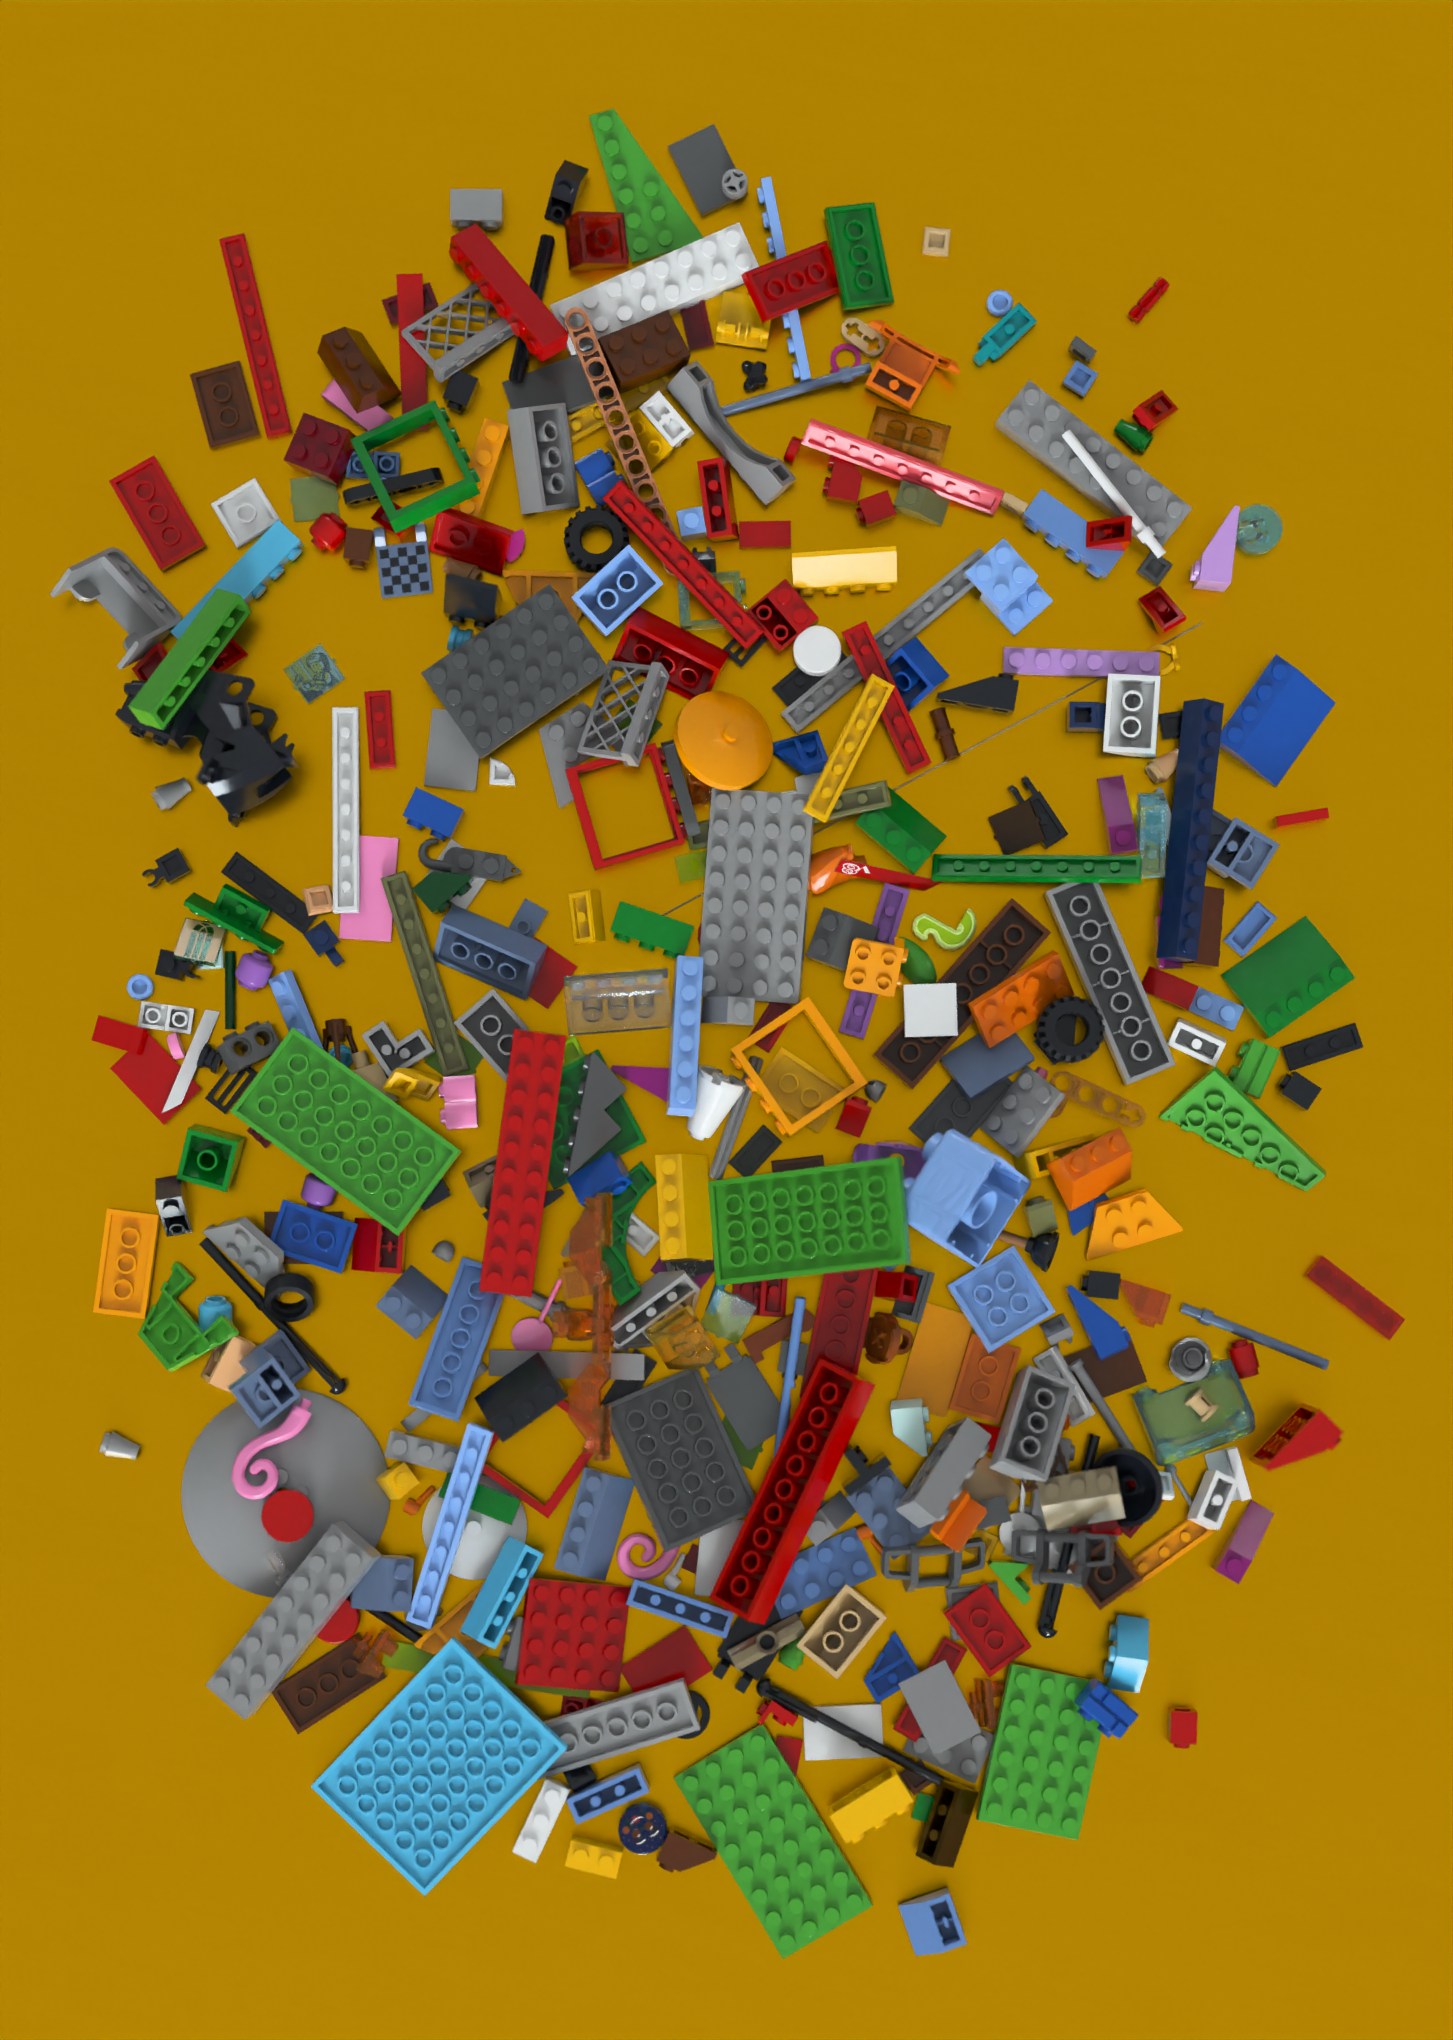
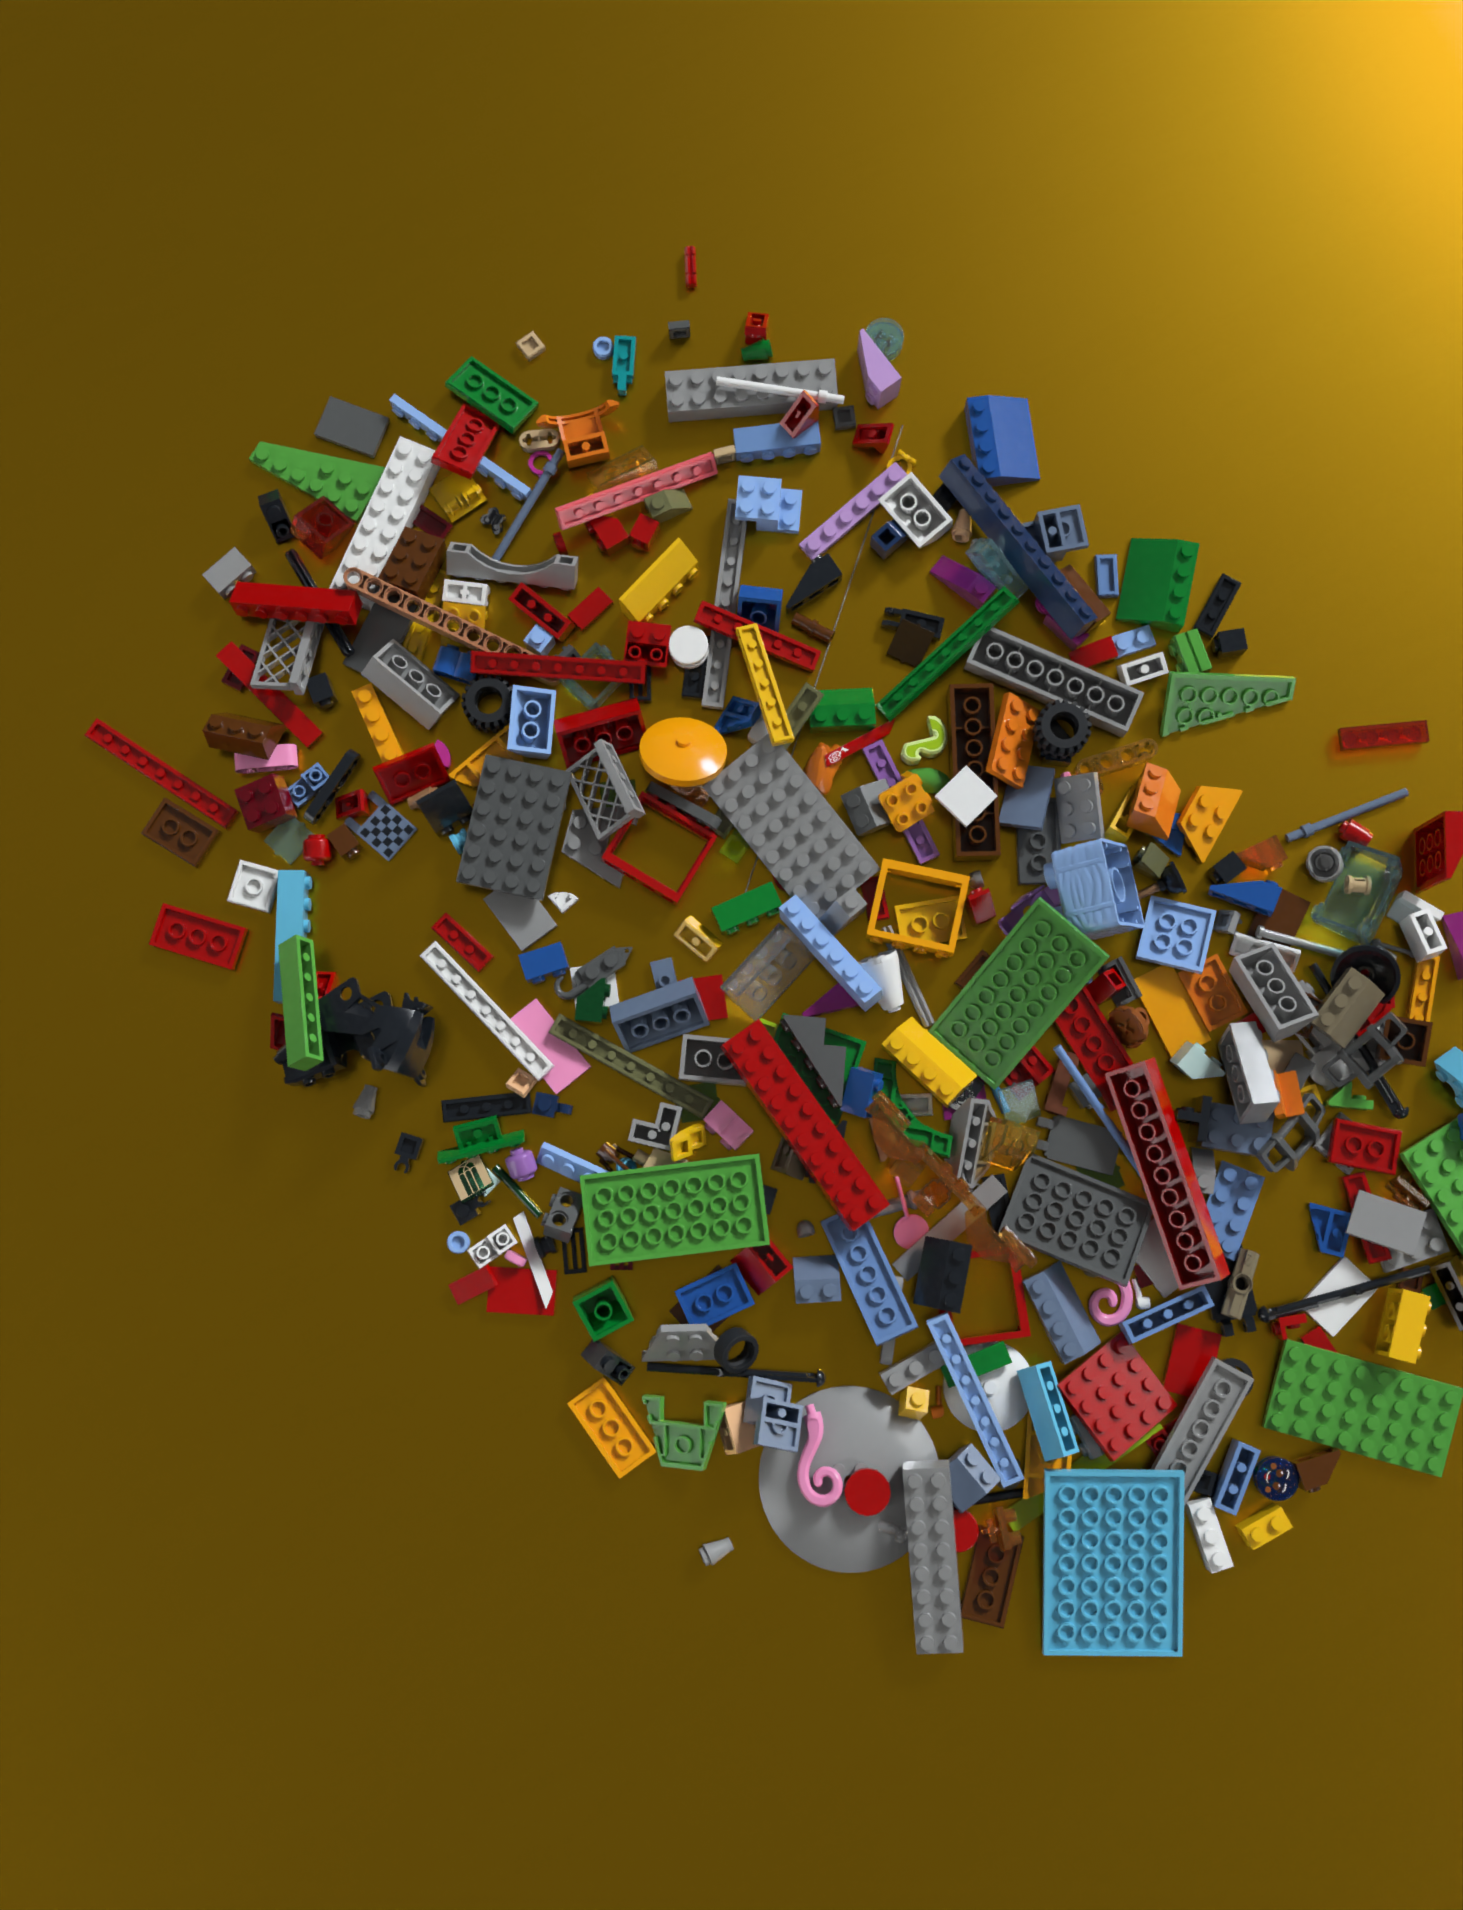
camera: 40 degrees left, 5 degrees down
light grey windscreen [50,548,181,670] -> none
medium azure head [198,1296,232,1331] -> none
clear light blue piece [283,644,345,705] -> none
medium lavender head [301,1173,336,1210] -> none
green window [350,400,480,534] -> none
light grey wheel [722,169,748,200] -> none
pearl dark grey tile [728,1124,782,1177] -> none
bright green cone [778,1635,805,1671] -> none
tan slope [796,1584,887,1679] -> none
orange hand [855,1523,883,1555] -> none
medium blue plate [1062,360,1098,397] -> none
red tile [1272,807,1329,829] -> none

